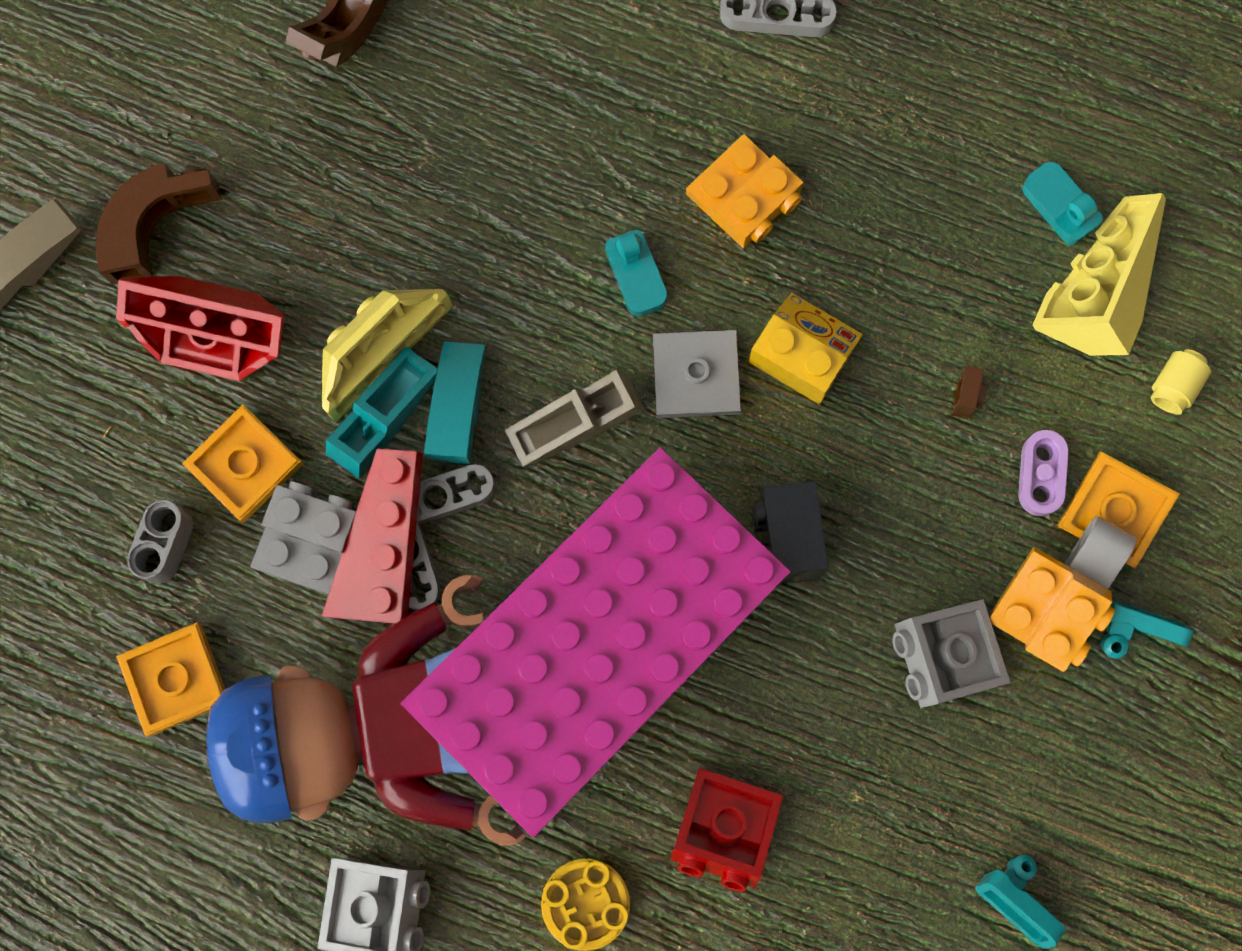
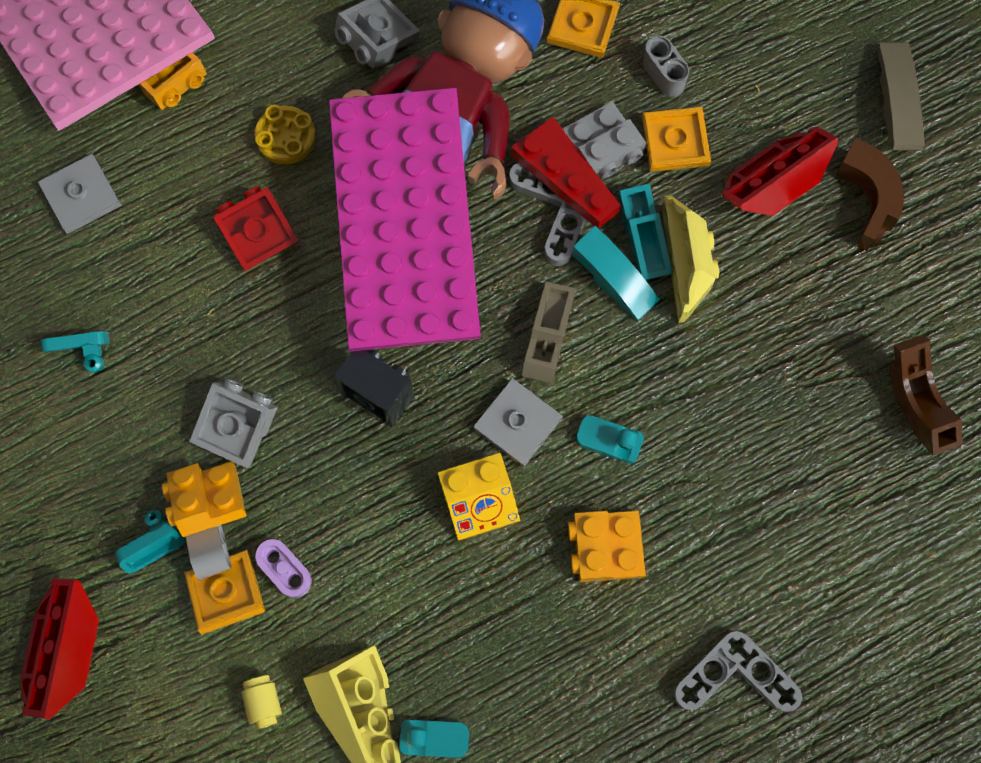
camera: 125 degrees right, 5 degrees down
reddish brown plate [951,366,987,419] -> none

